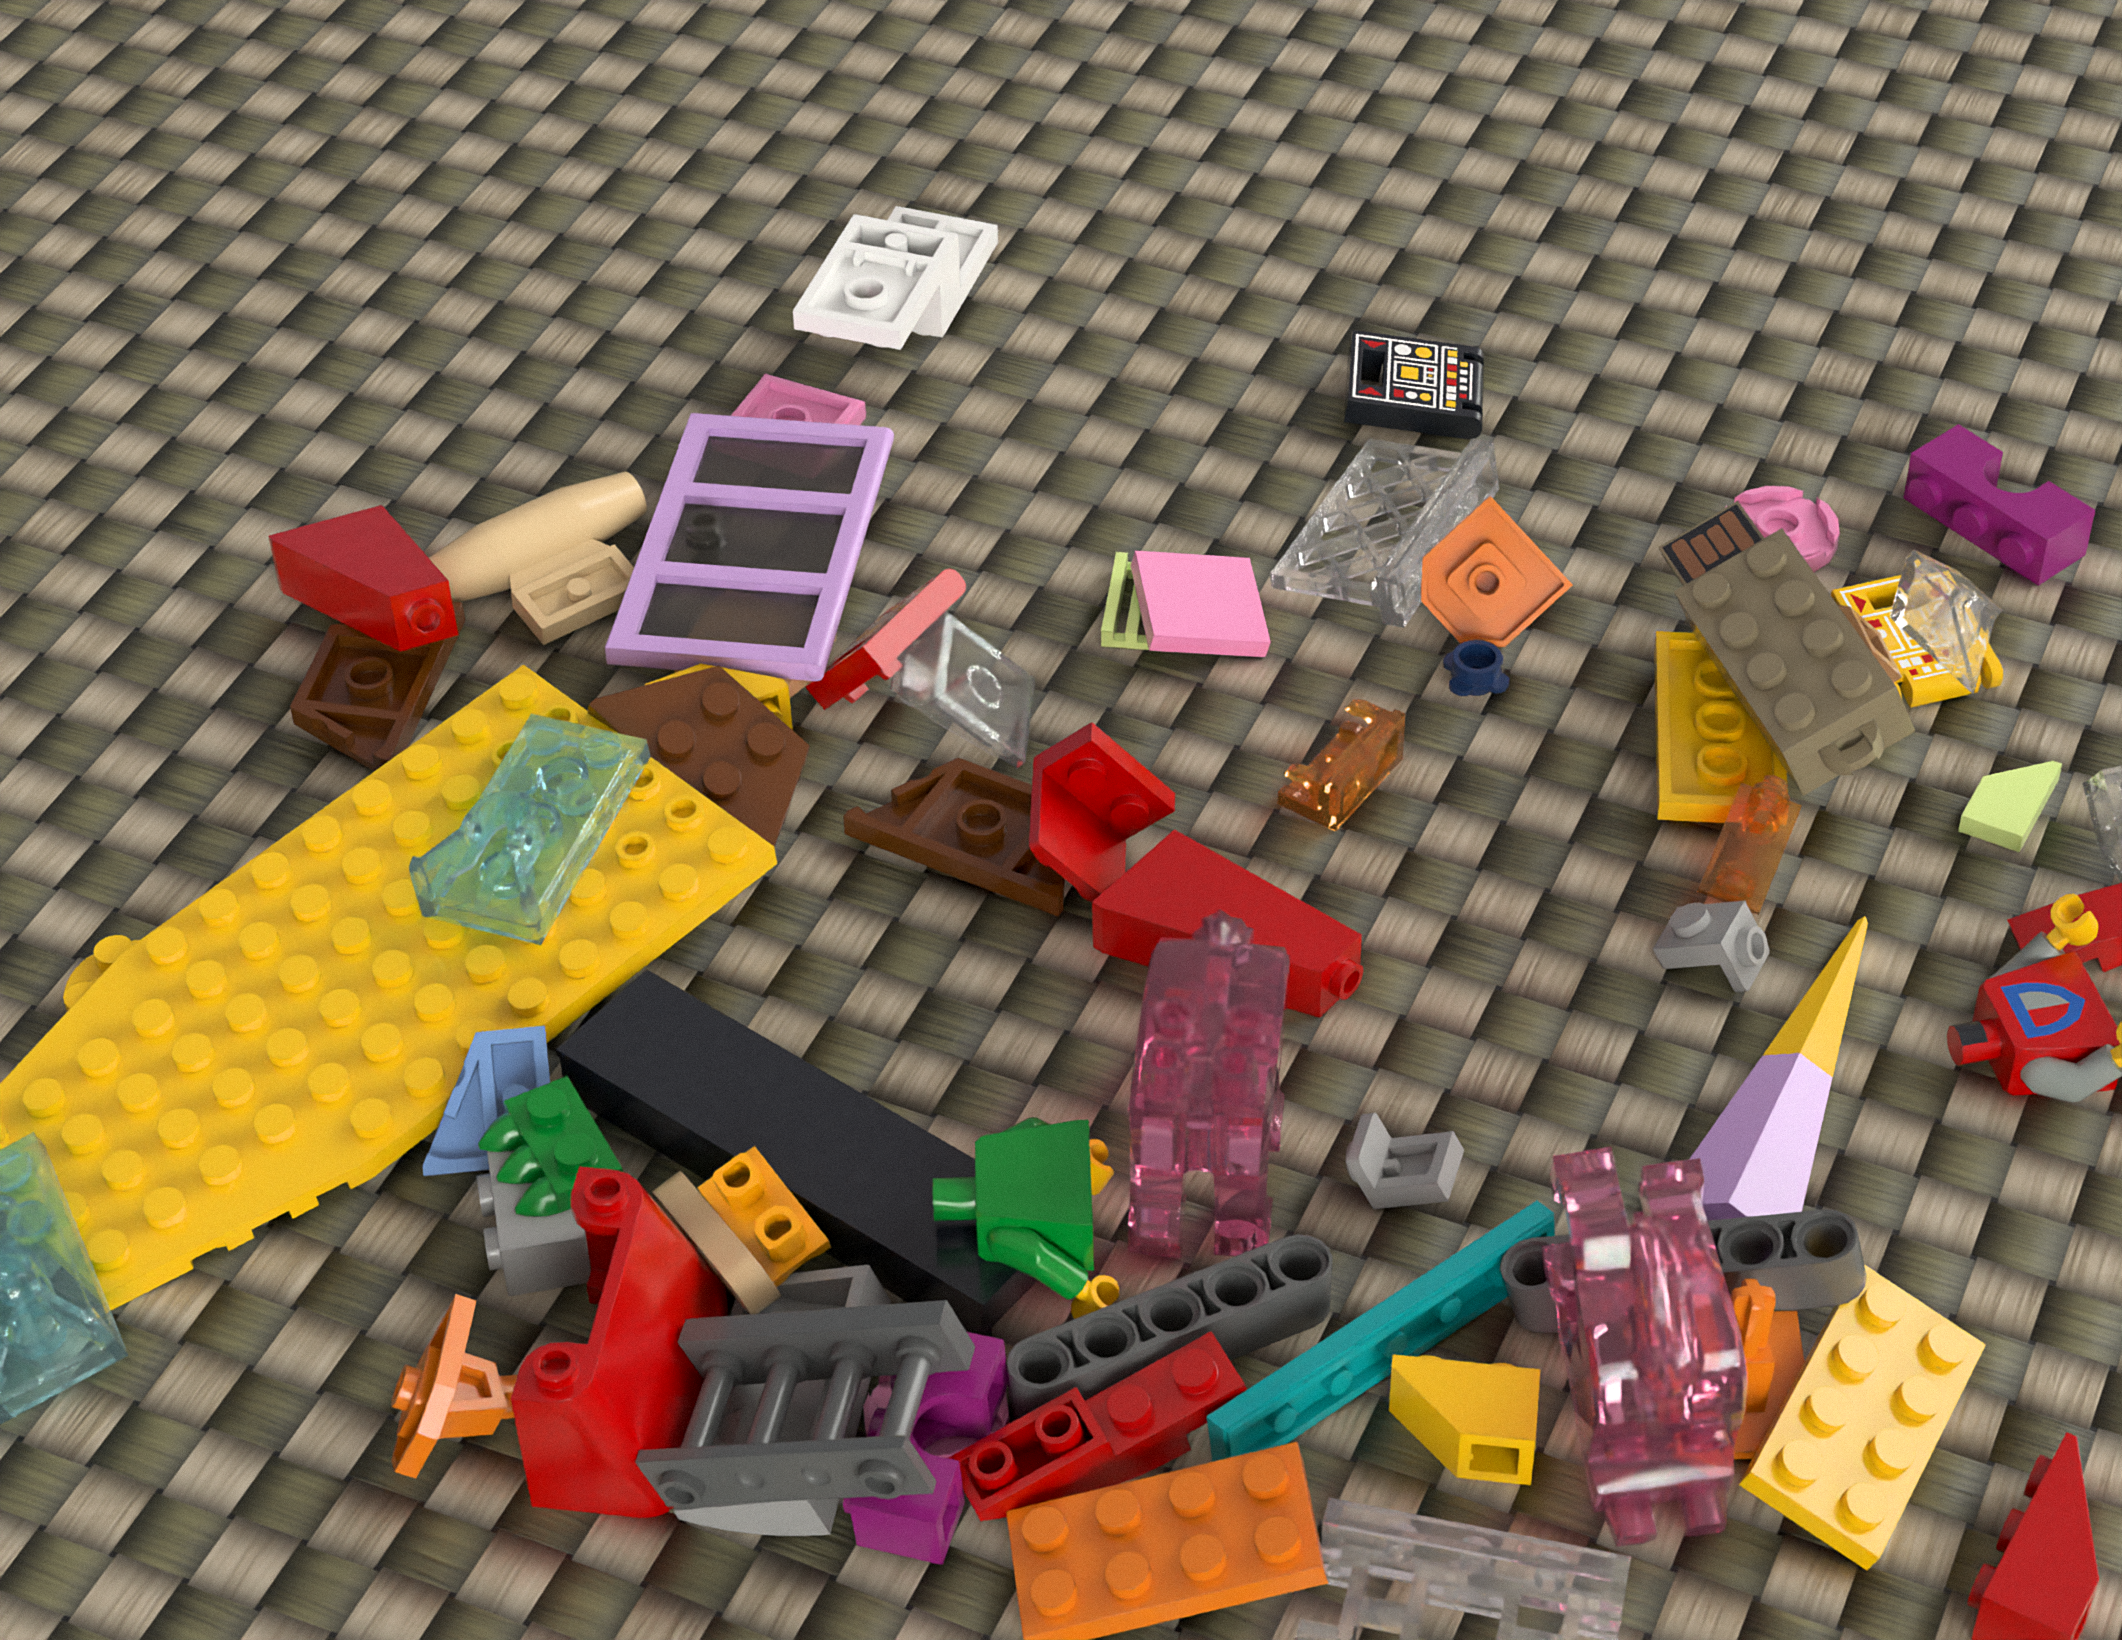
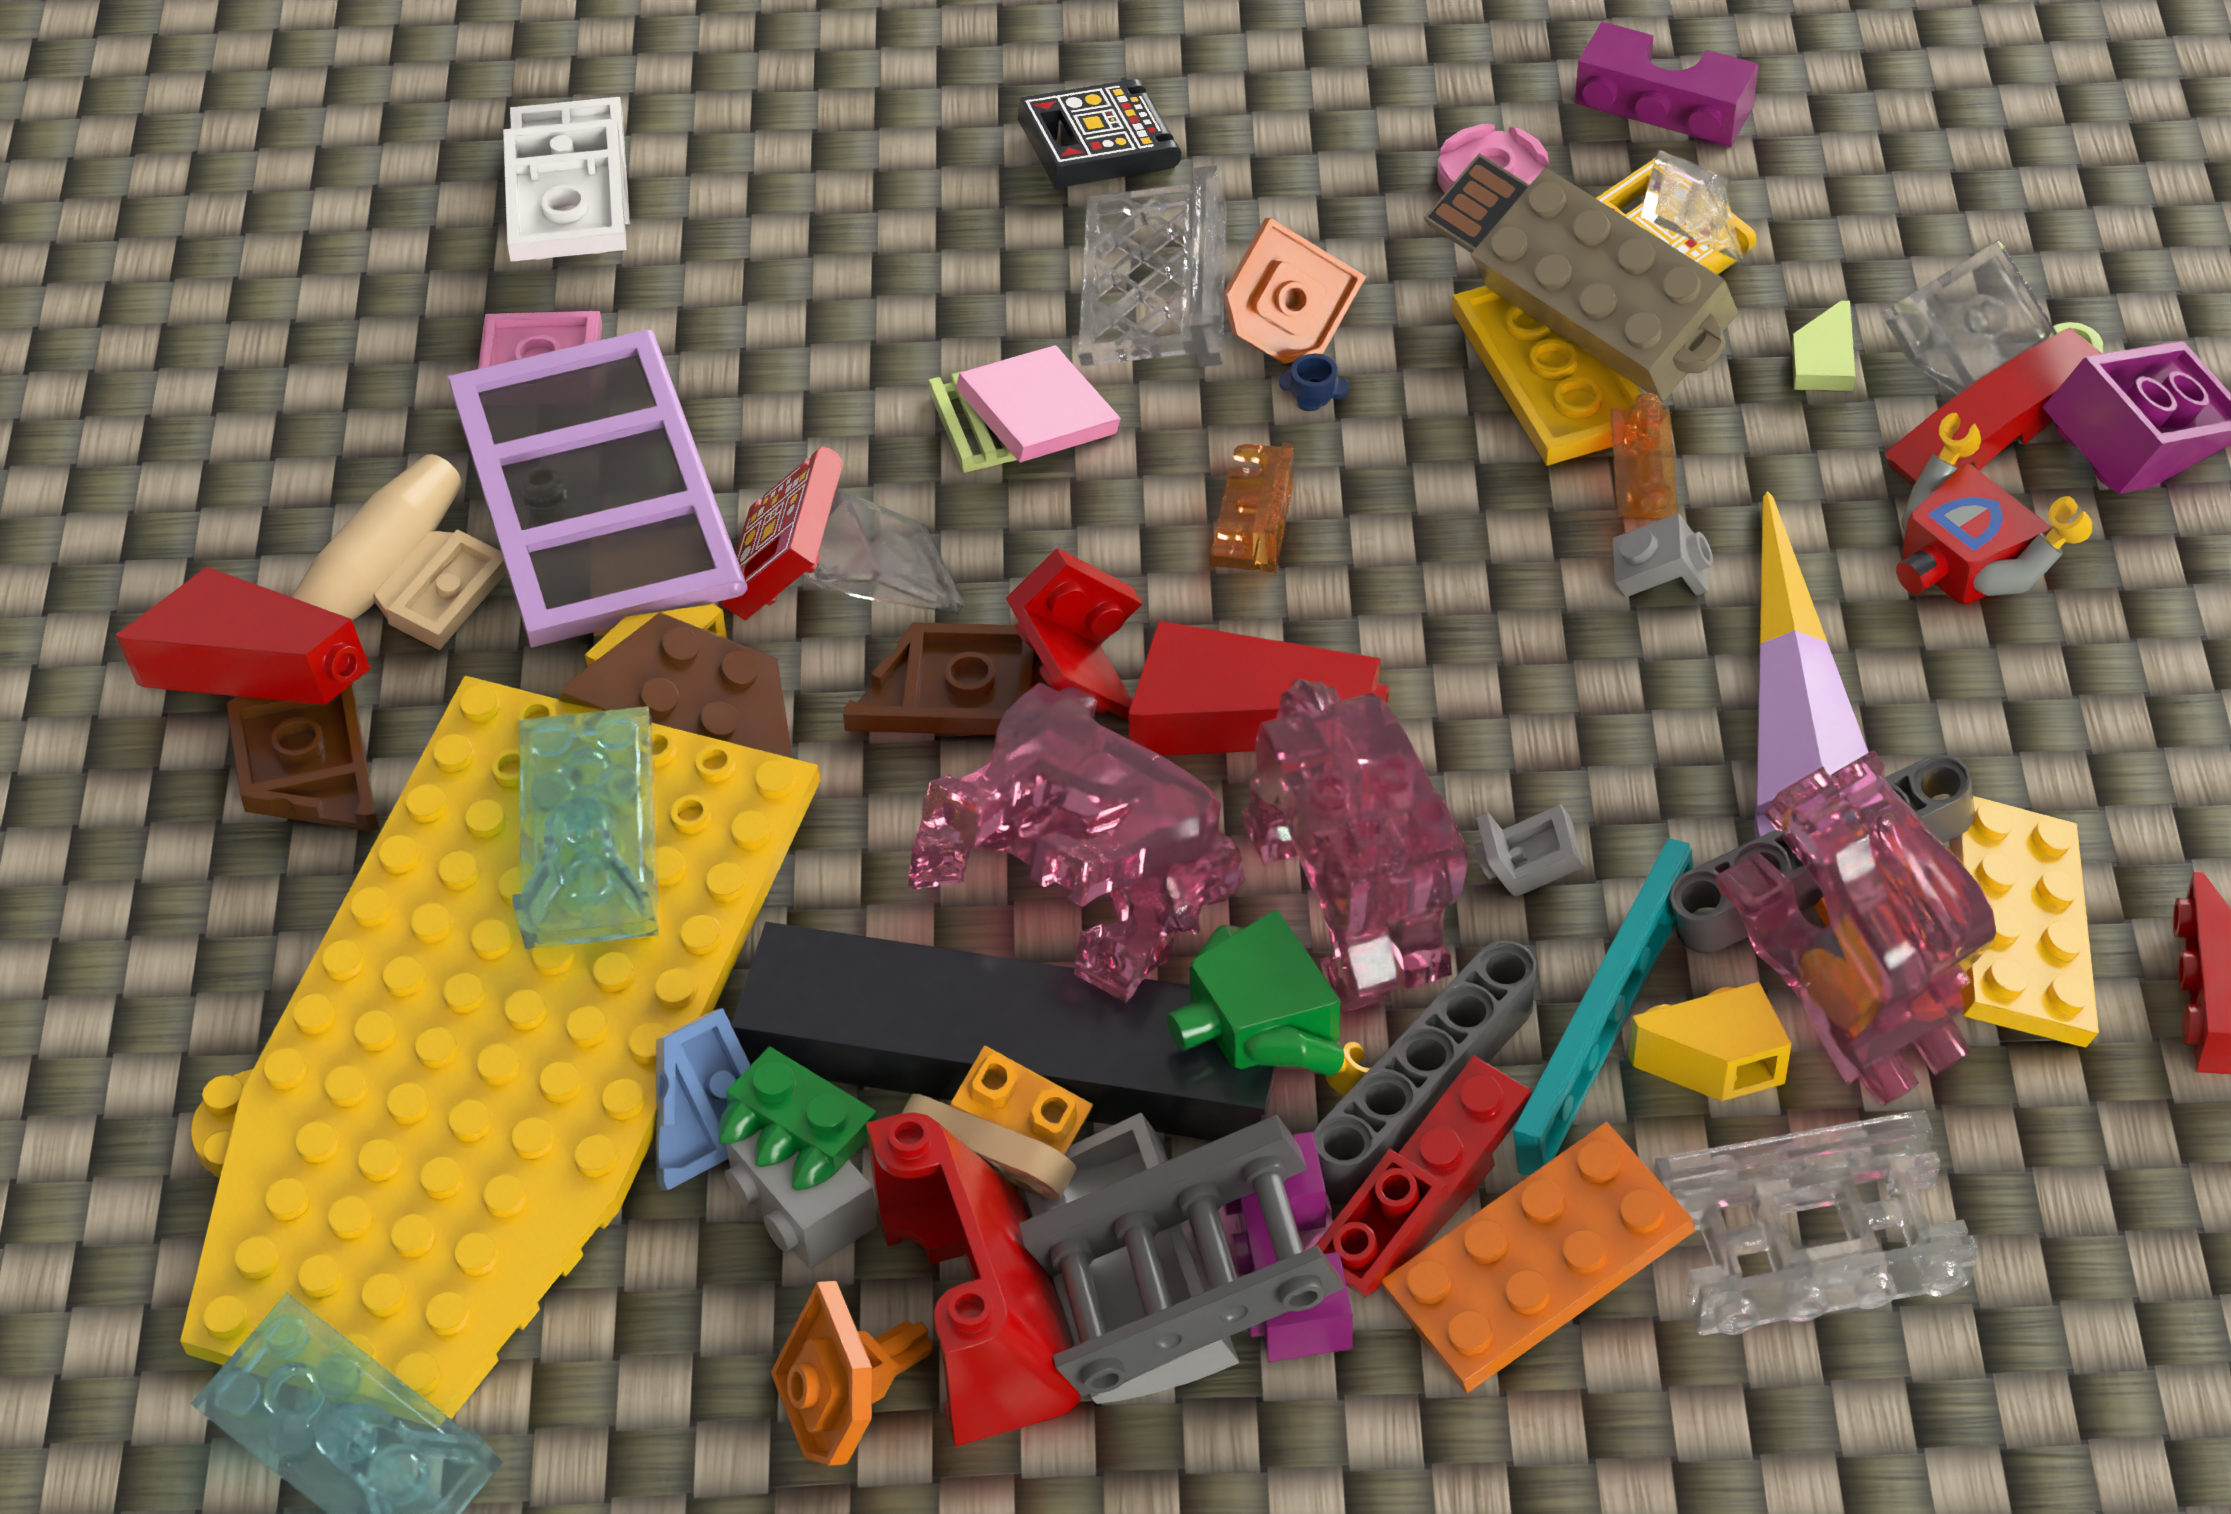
camera: 25 degrees left, 5 degrees up
none -> clear pink piece [908,683,1246,1002]

